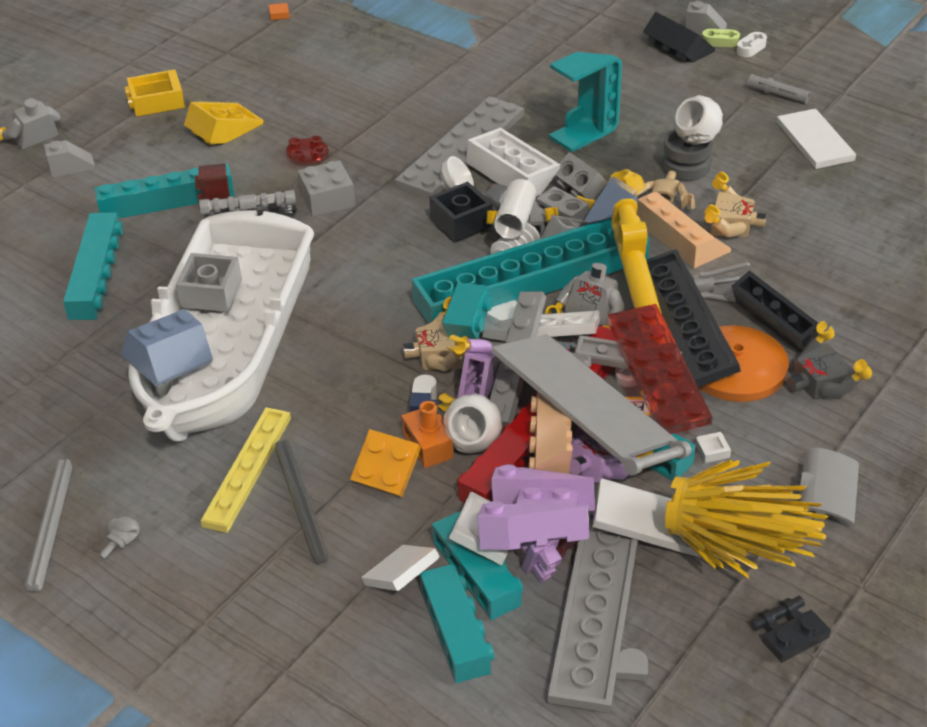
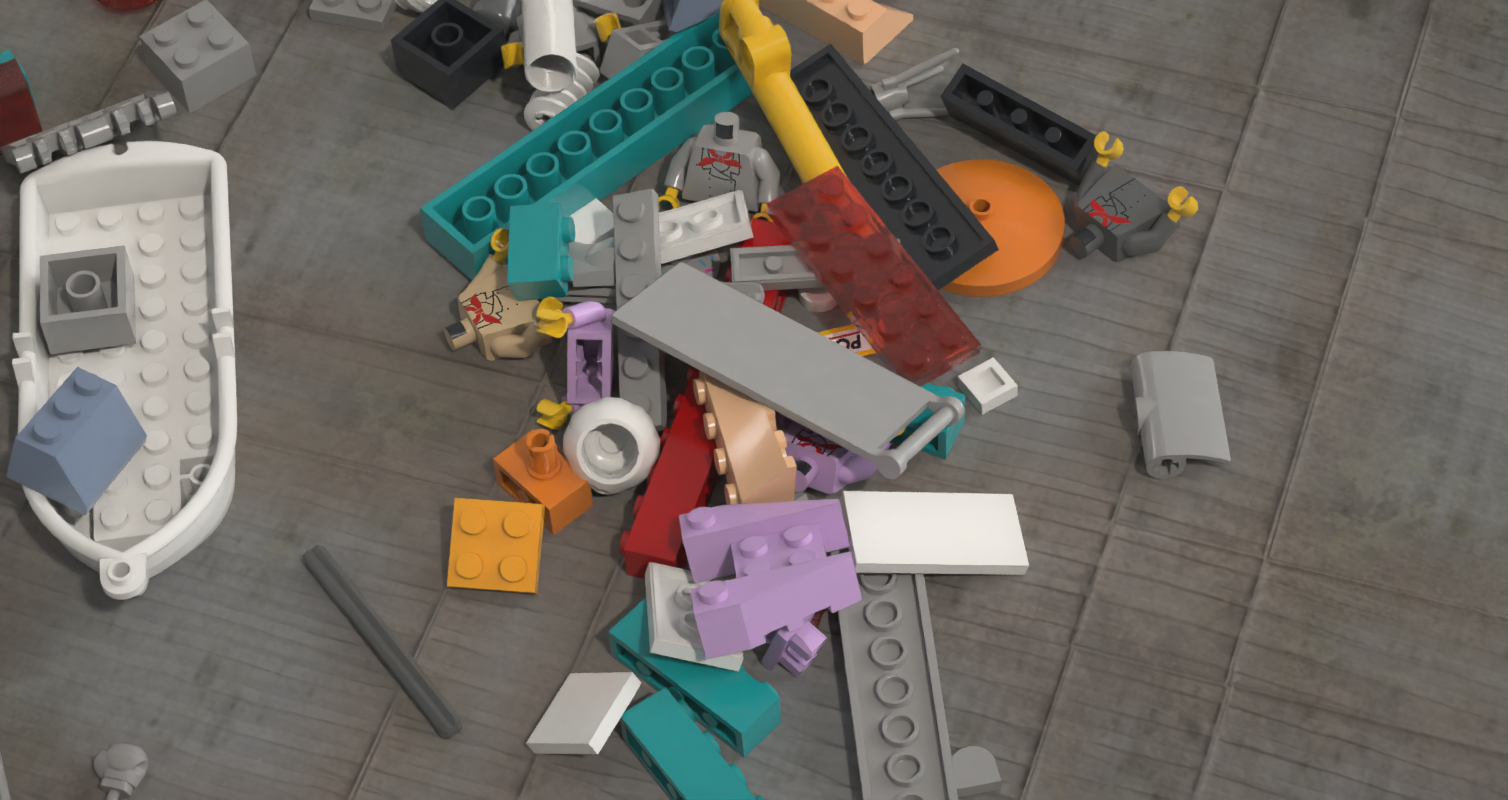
camera: 15 degrees left, 10 degrees up
light yellow tile [201,407,291,533] -> none
white leg [410,375,438,414] -> none
yellow plant [665,459,828,579] -> none
black plate [750,595,831,663] -> none

